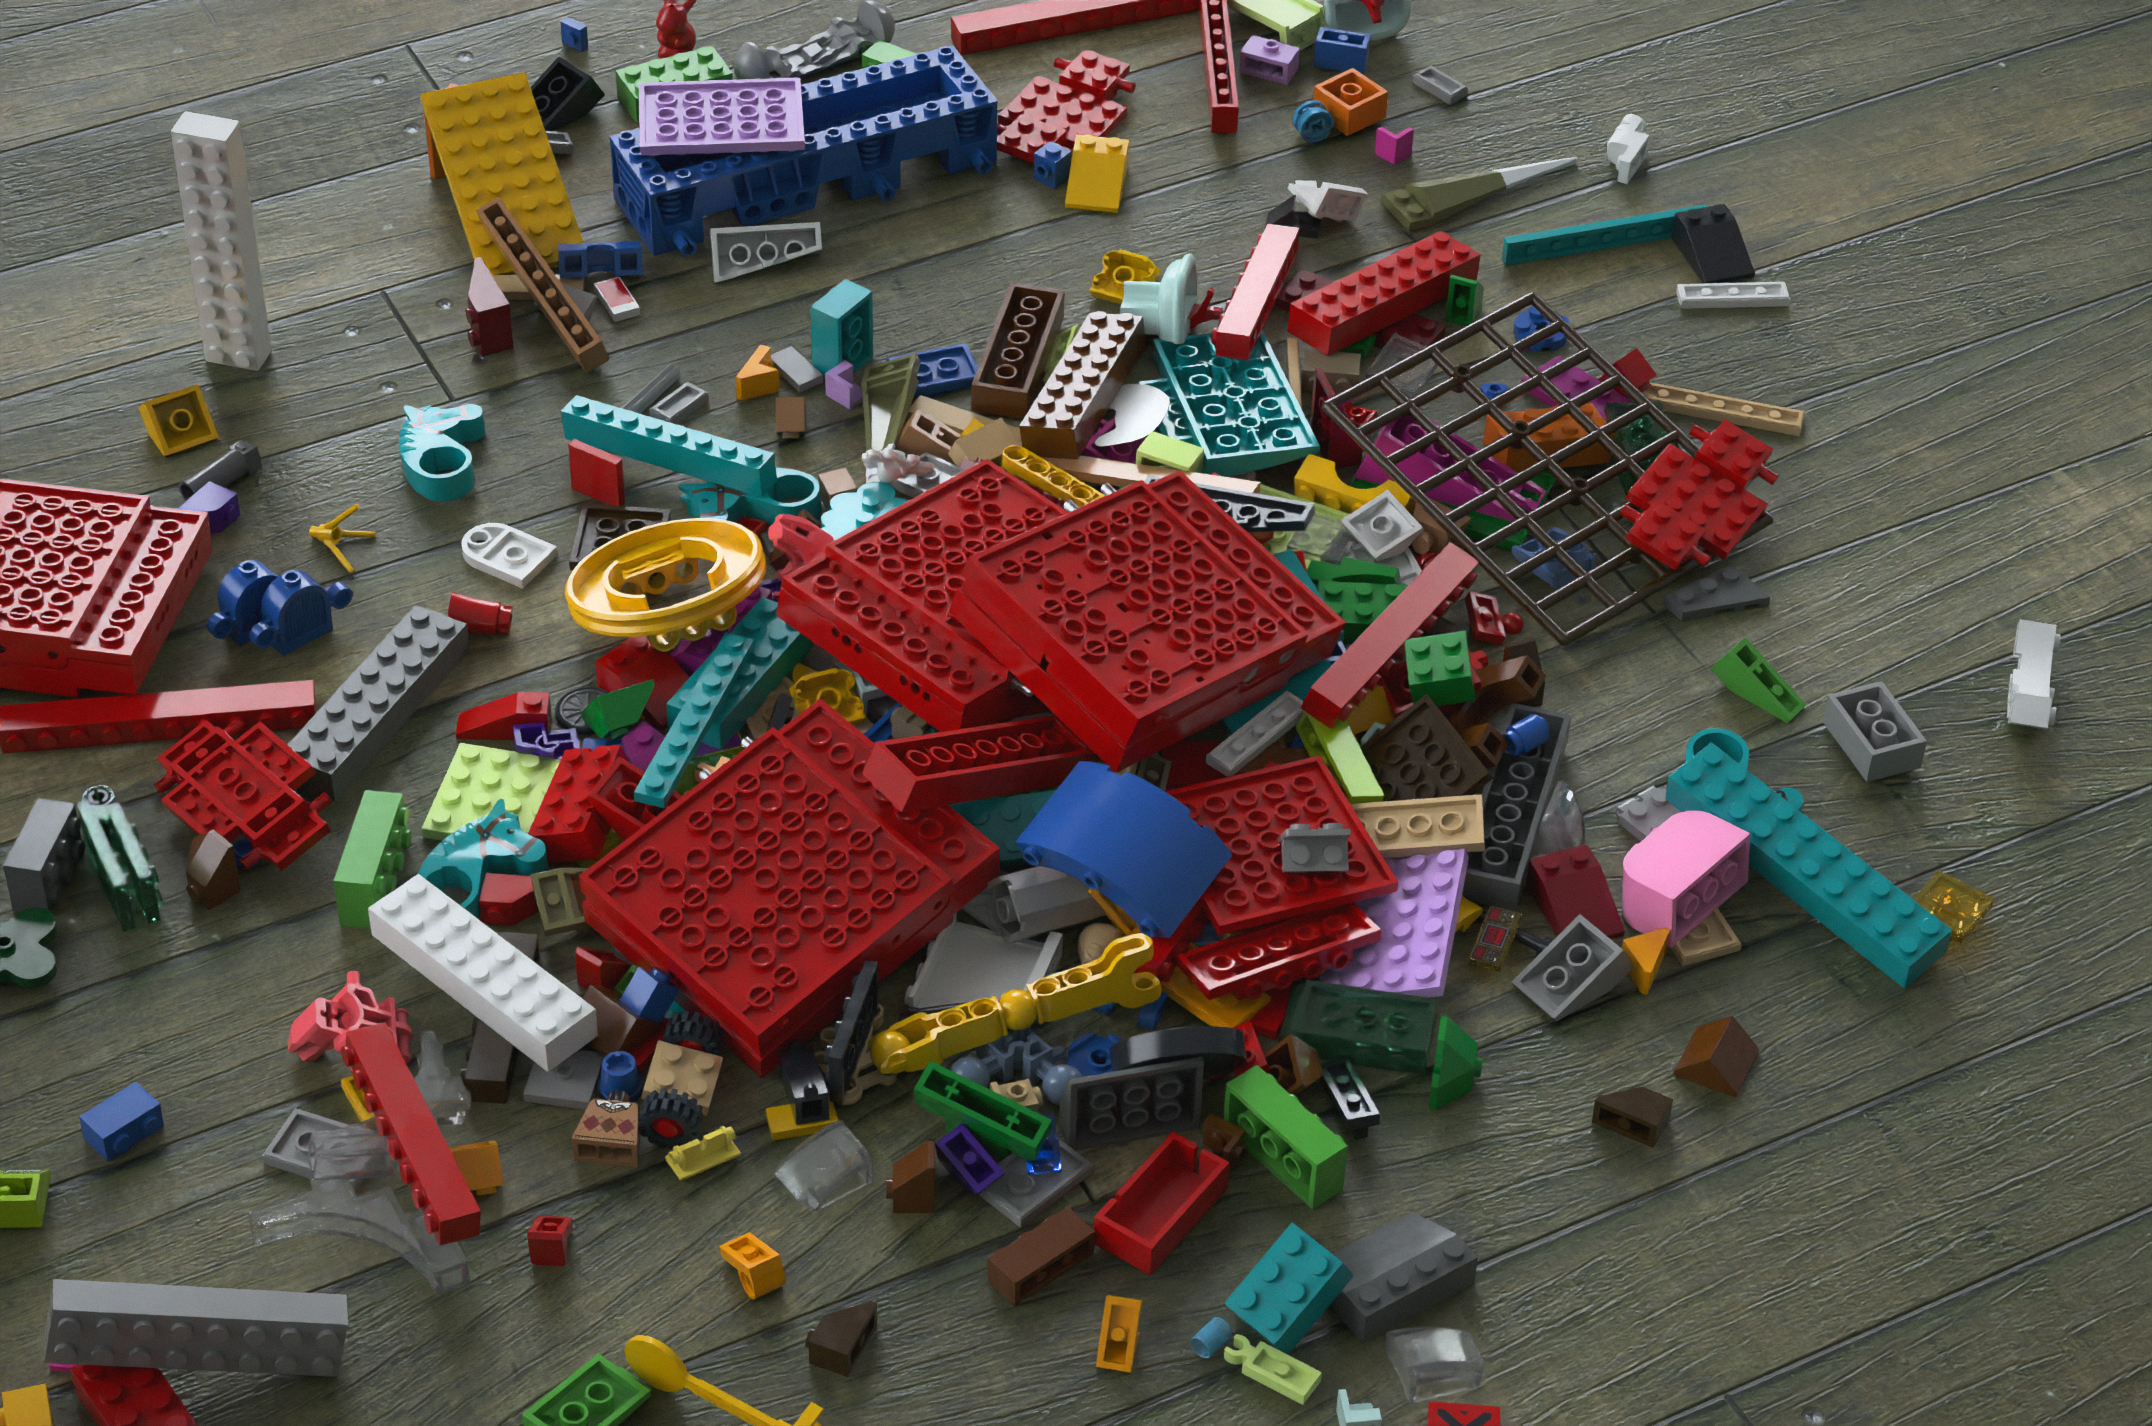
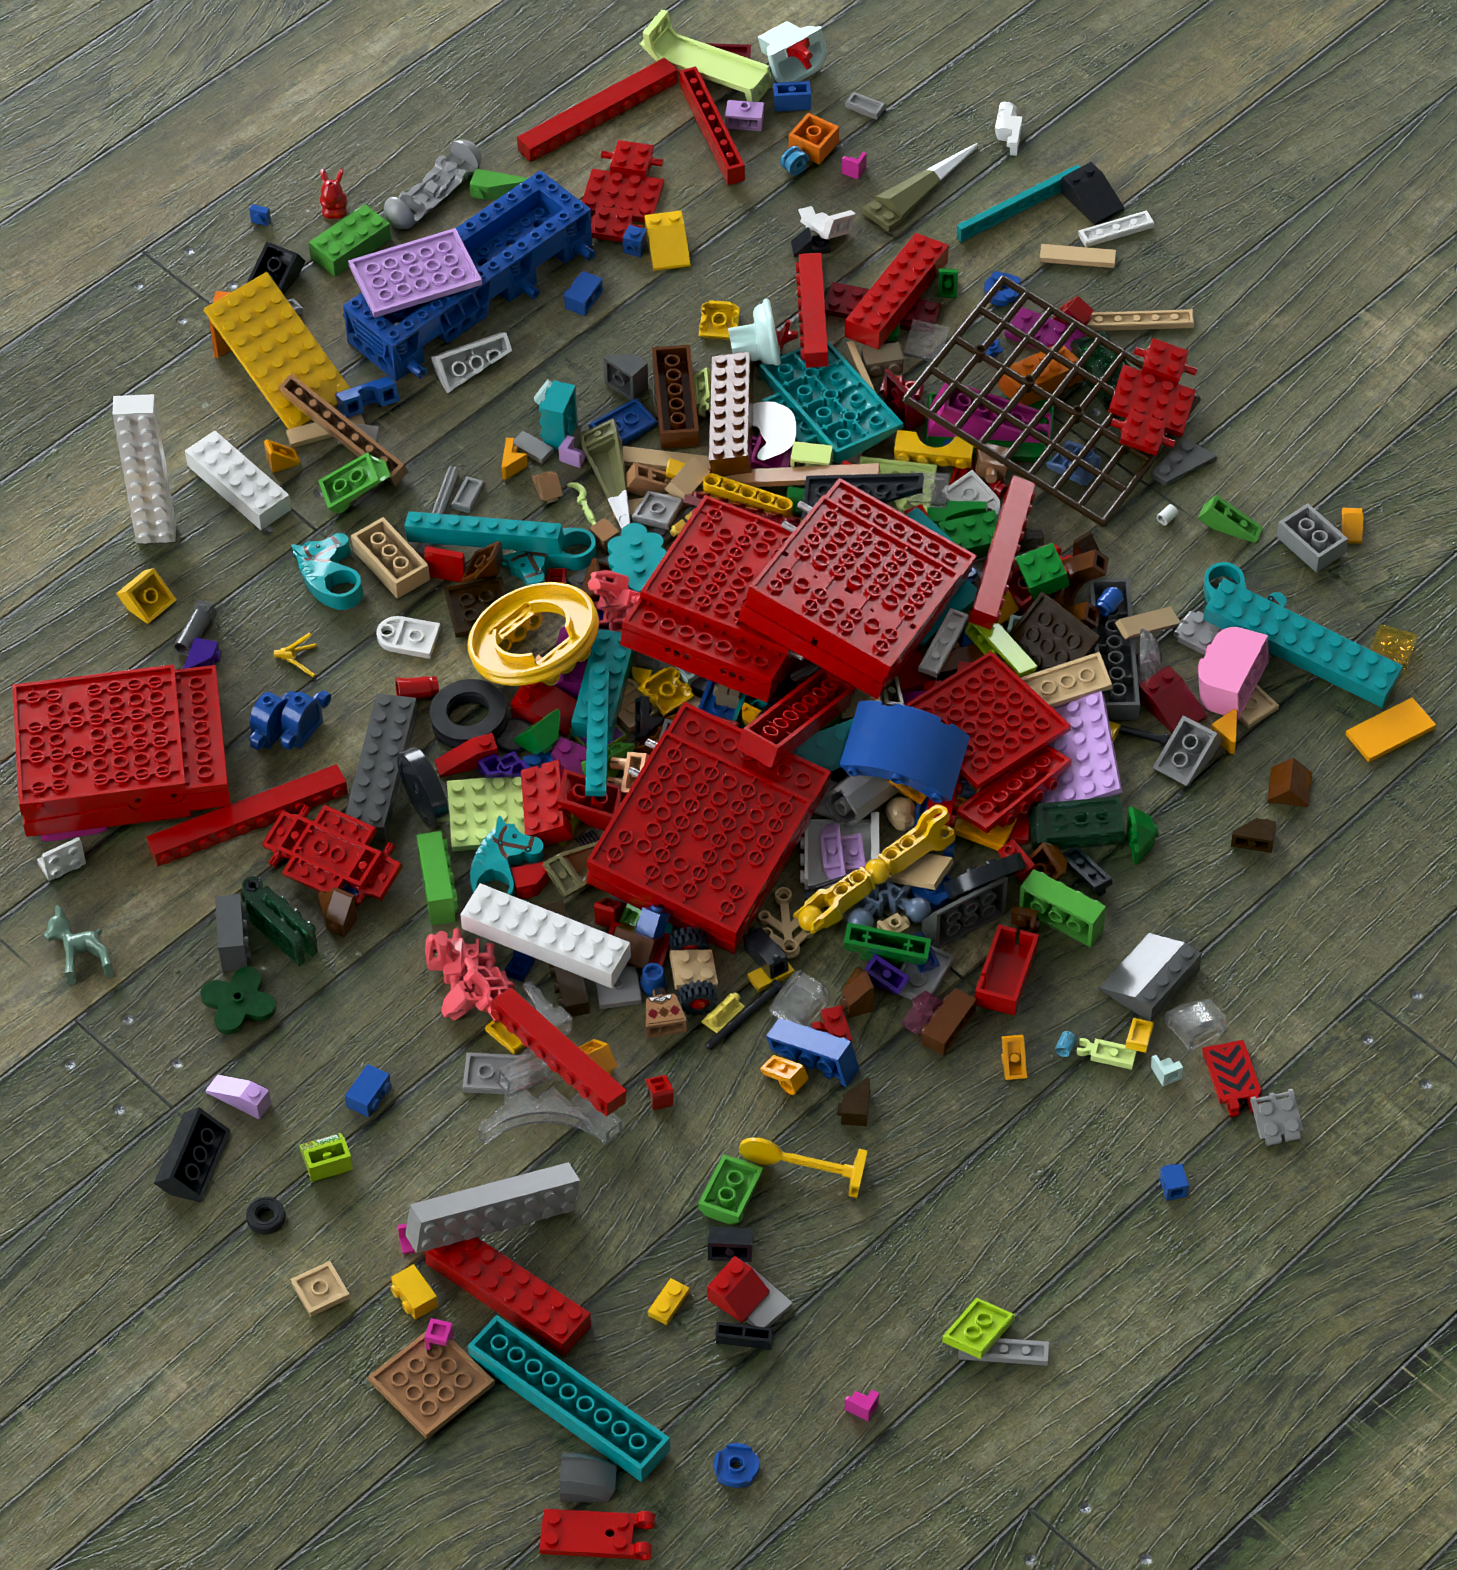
camera: 15 degrees left, 10 degrees up
dark red slope [465,257,513,356] -> none
tile [593,277,640,322] -> none
black plate [824,960,879,1104] -> none
white animal [861,449,935,483] -> none
teal brick [1224,1222,1354,1355] -> none
light grey bracket [1278,823,1351,873] -> none
white slope [1340,490,1423,561] -> none
red plate [1464,591,1524,645] -> none
tile [1468,905,1522,972] -> none
white brick [2007,619,2061,730] -> none
none -> white brick [185,431,291,530]
none -> light orange slope [264,439,301,473]
none -> bright green slope [318,452,391,513]
none -> tan brick [351,517,430,599]
none -> black brick [397,747,450,829]
none -> coral piece [425,928,496,989]
none -> black tyre [430,679,508,749]
none -> reddish brown slope [461,541,503,583]
none -> clear blue slope [504,950,536,982]
none -> blue brick [563,271,603,316]
none -> yellowish green piece [567,482,596,526]
none -> dark grey slope [604,354,649,400]
none -> black bar [705,979,784,1050]
none -> blue wedge [766,1018,859,1087]
none -> red plate [811,1005,853,1043]
none -> lavender plate [820,822,866,884]
none -> tan tile [887,853,954,890]
none -> clear pink slope [901,990,943,1036]
none -> tan tile [1040,244,1116,268]
none -> tan tile [1115,606,1181,640]
none -> yellow tile [1125,1018,1154,1053]
none -> white hinge [1157,504,1178,526]
none -> light orange slope [1342,508,1364,544]
none -> light orange tile [1345,697,1436,763]

